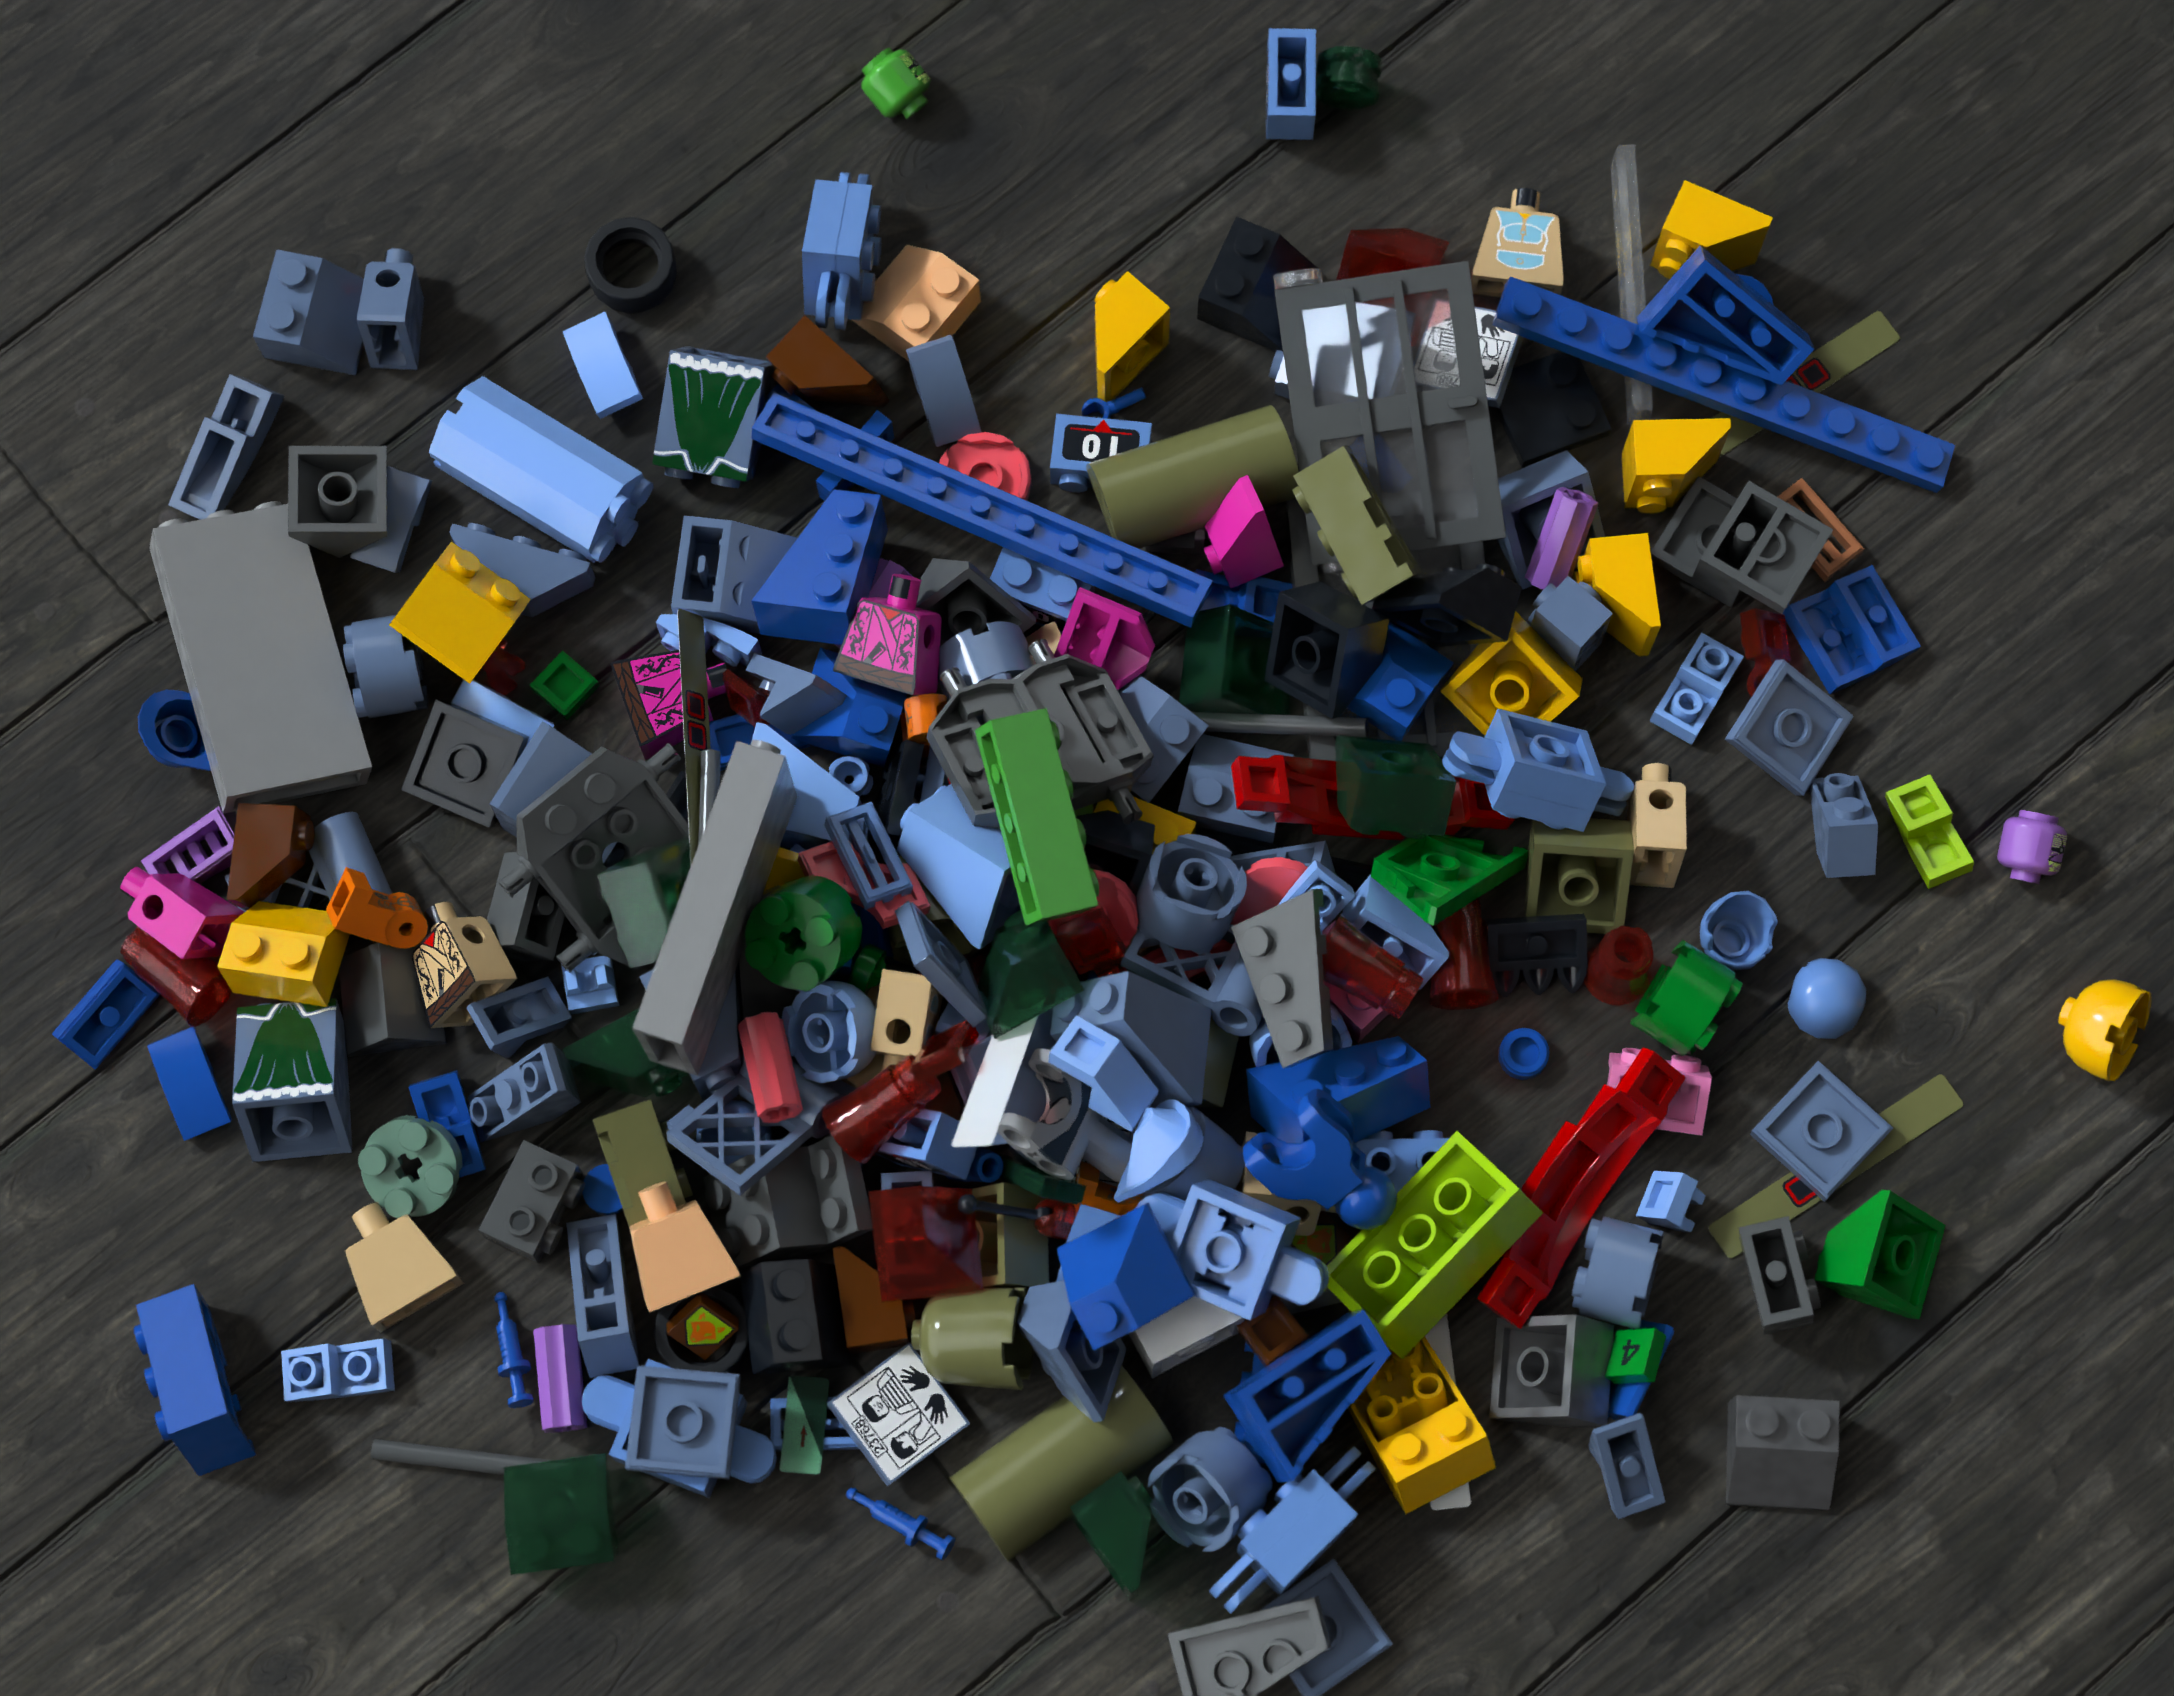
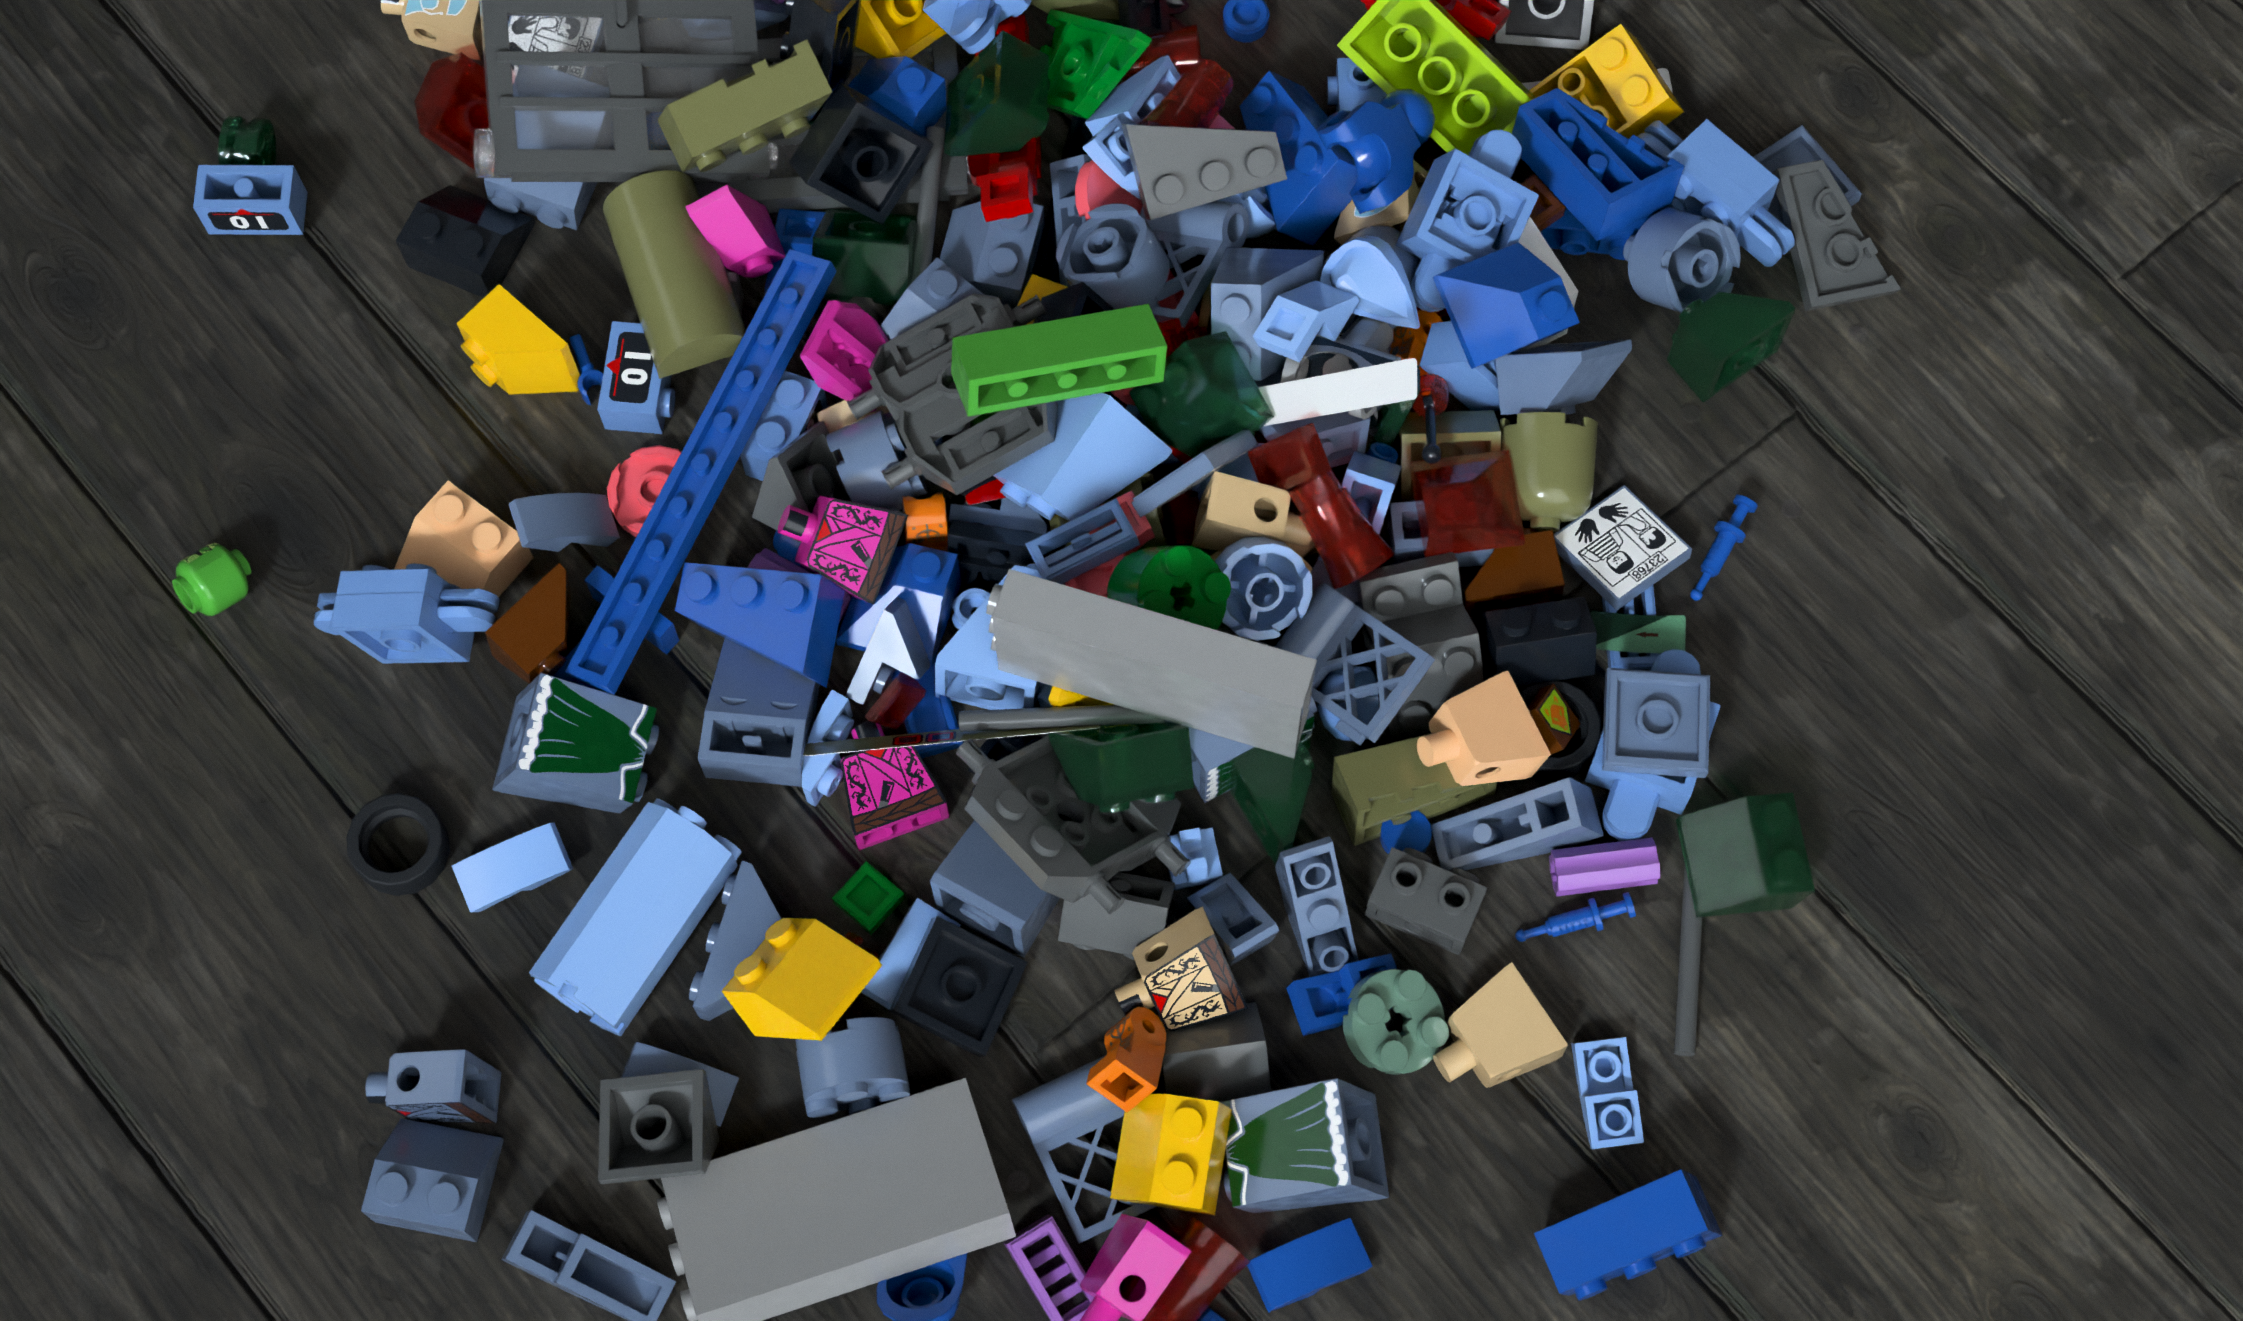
camera: 90 degrees left, 5 degrees down
reddish brown slope [227,803,315,909] -> none
coral axle [737,1012,803,1123] -> none
olive brick [949,1365,1174,1562] -> none

